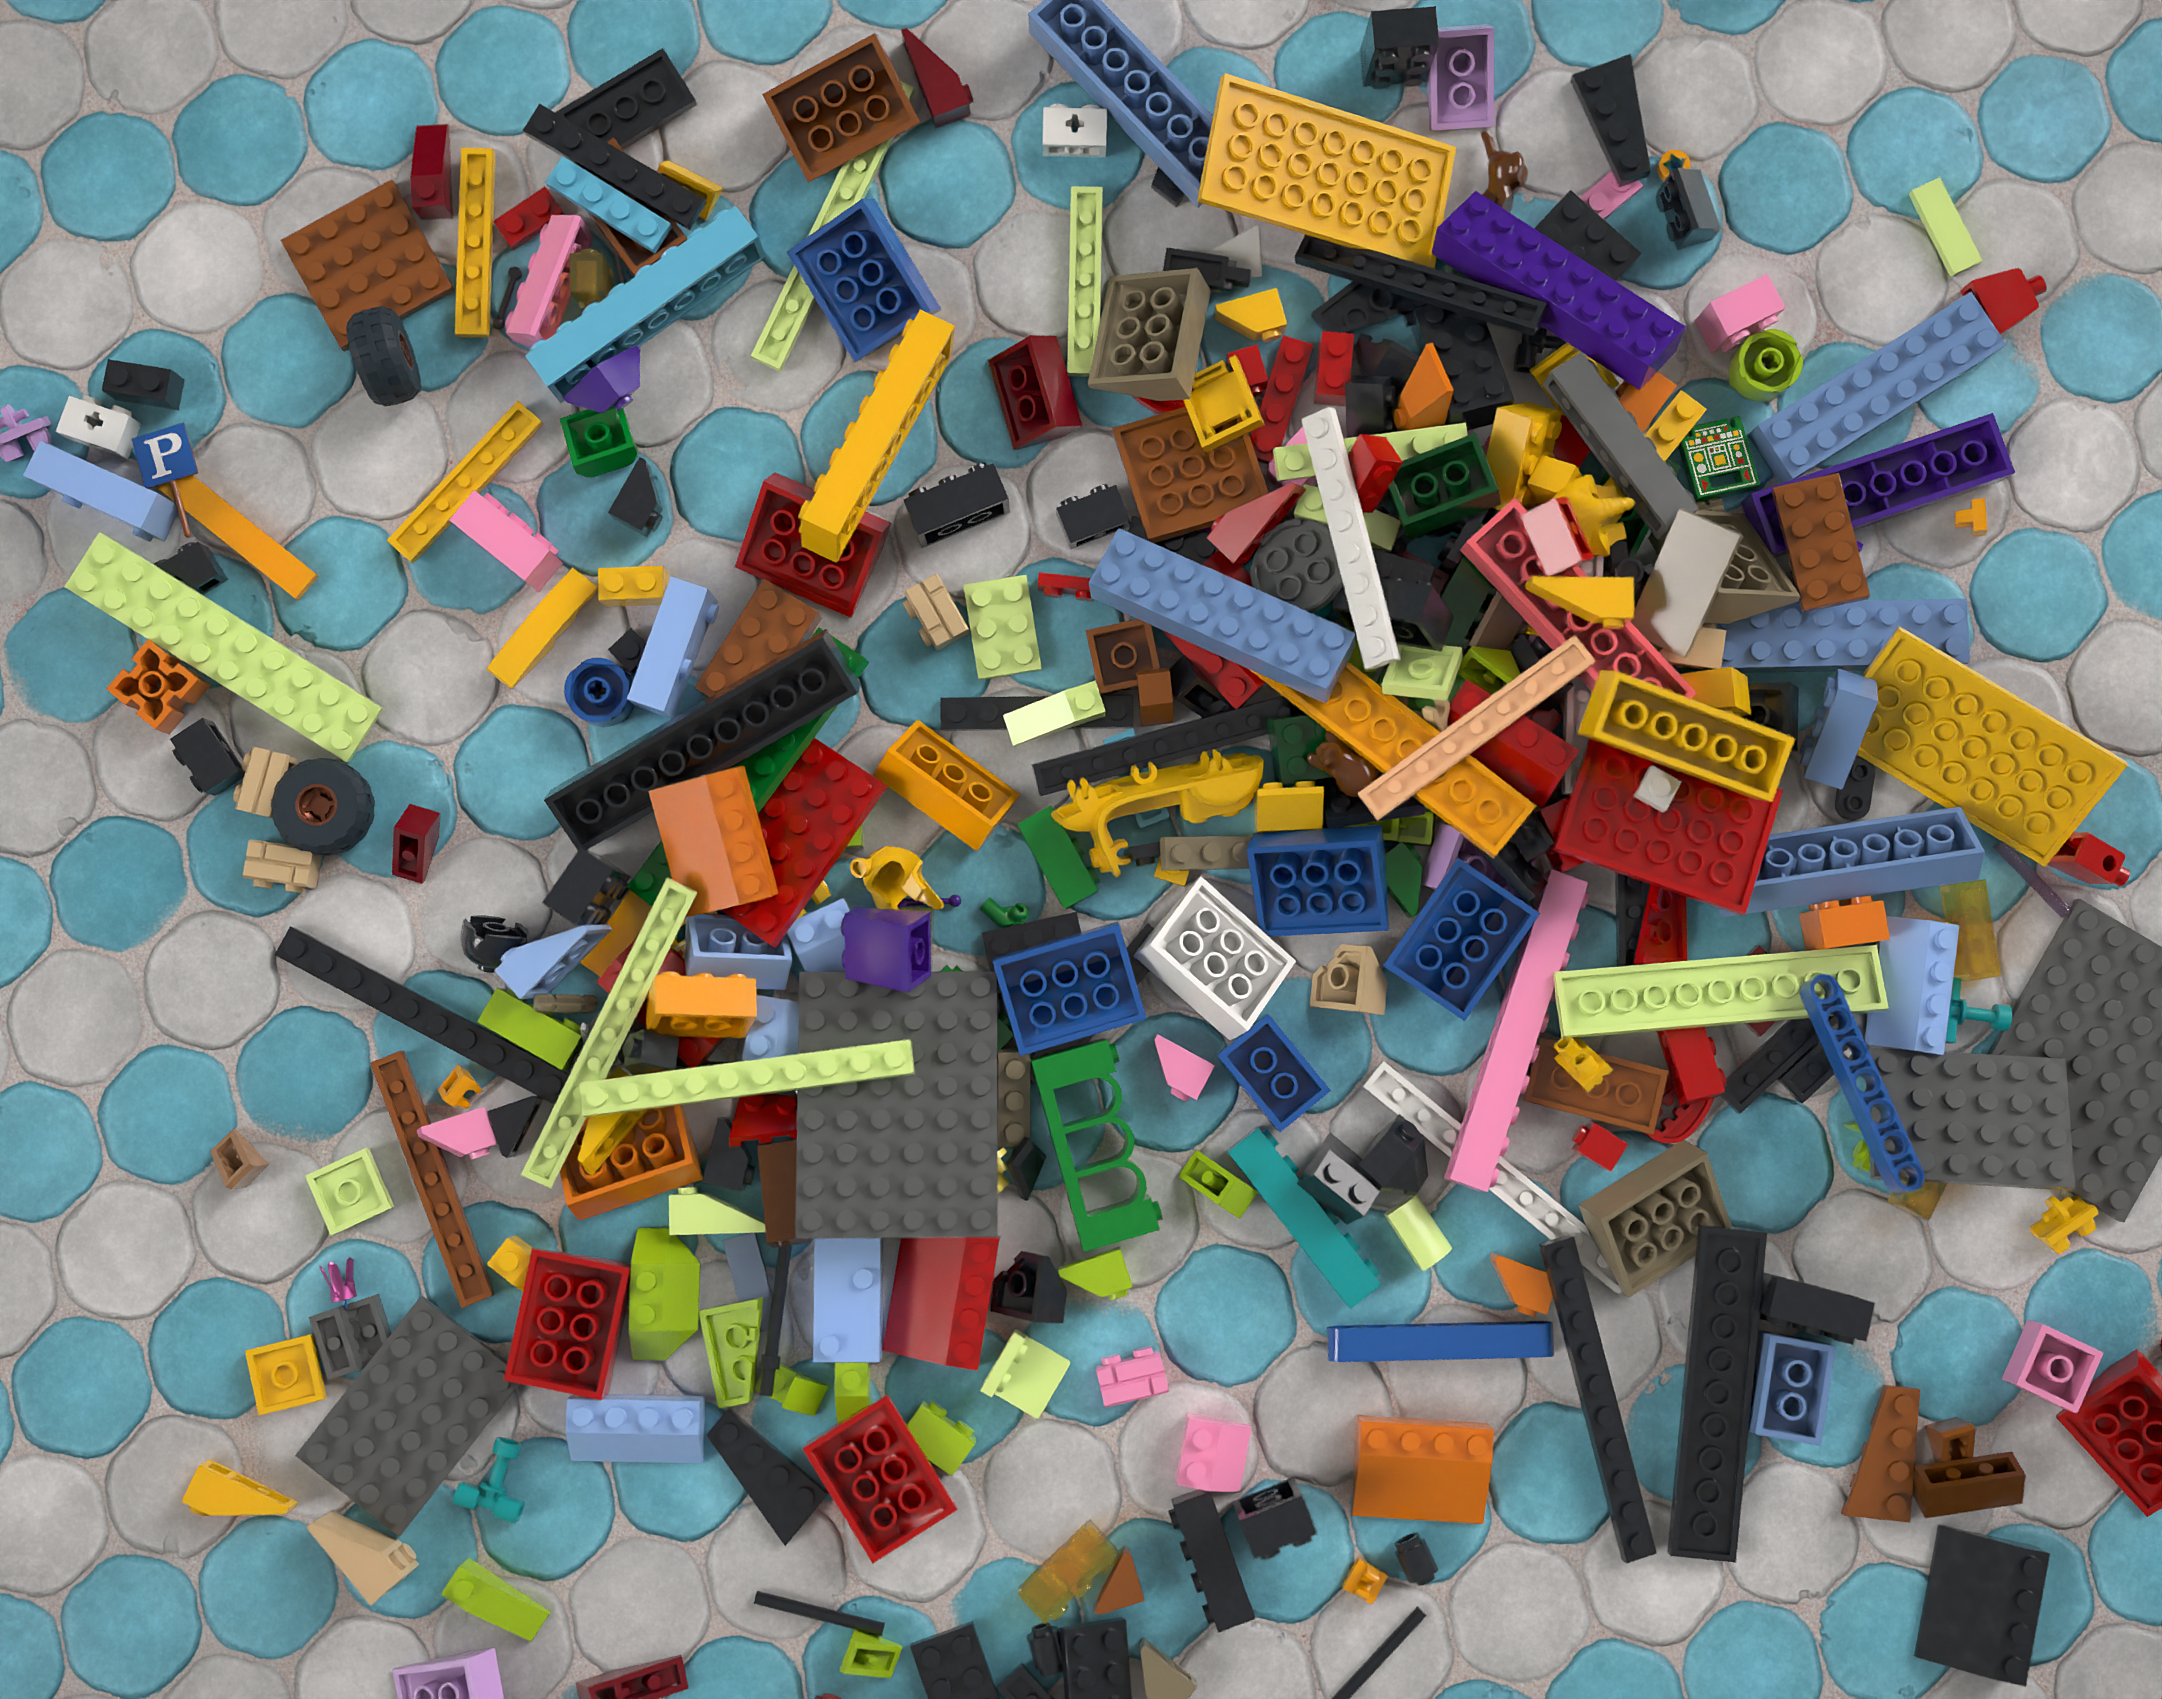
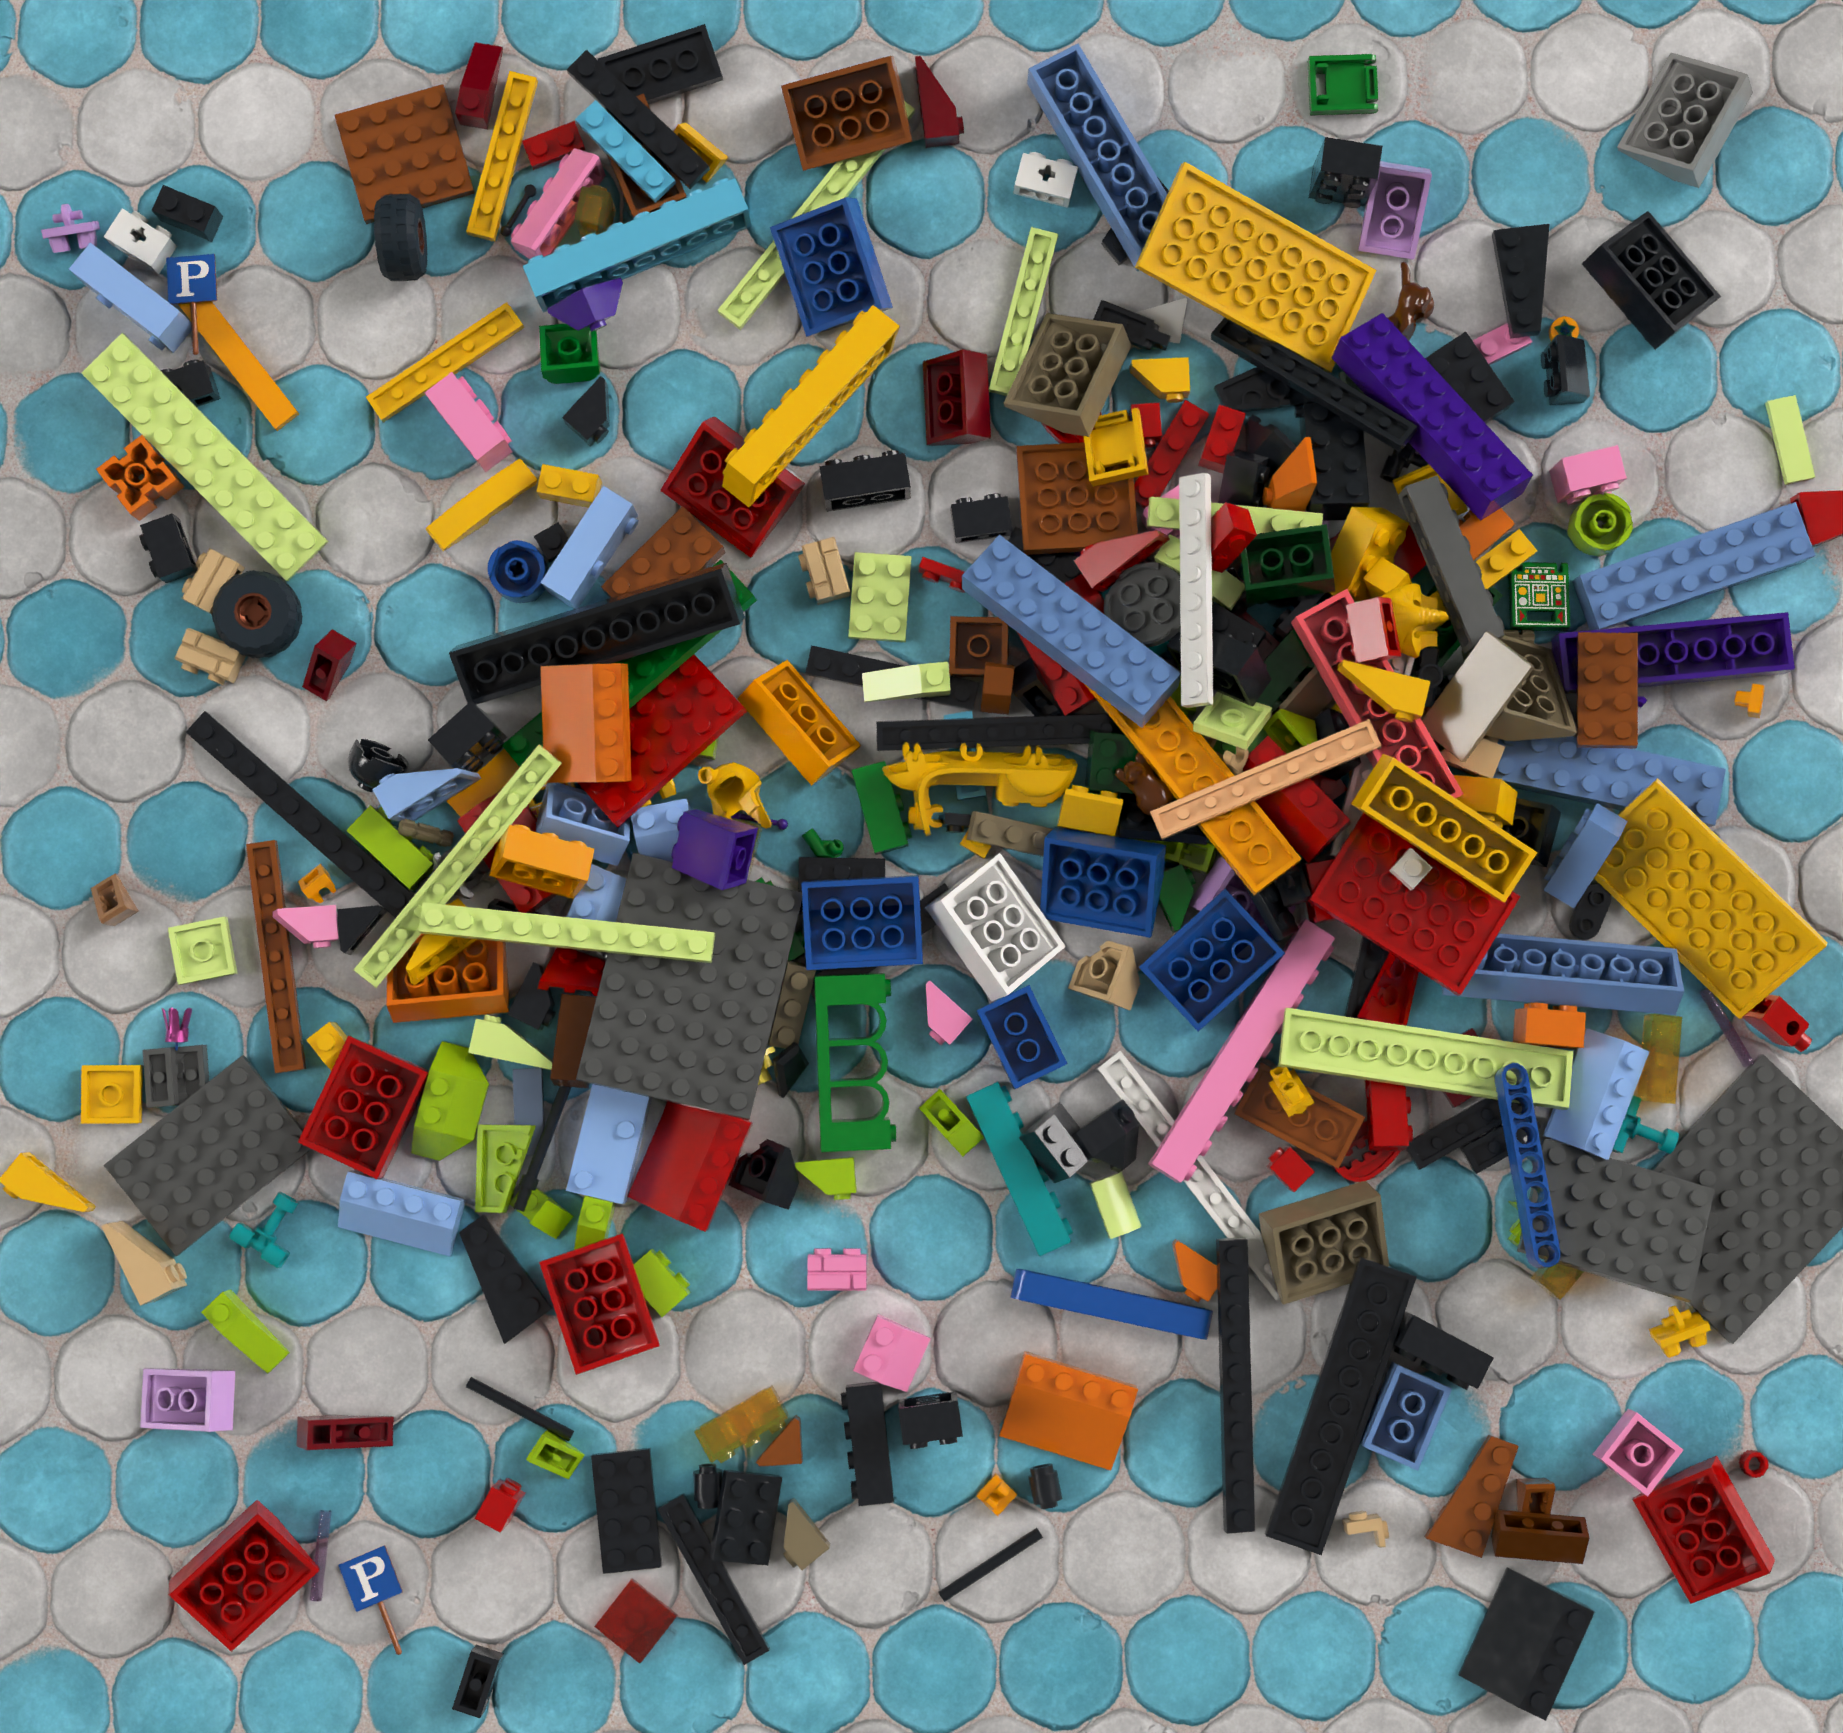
camera: 15 degrees right, 0 degrees up
black slope [623,1029,679,1076] -> none
yellowish green bracket [980,1328,1070,1419] -> none
none -> tan bracket [1342,1511,1389,1548]
none -> black slope [1582,211,1721,350]

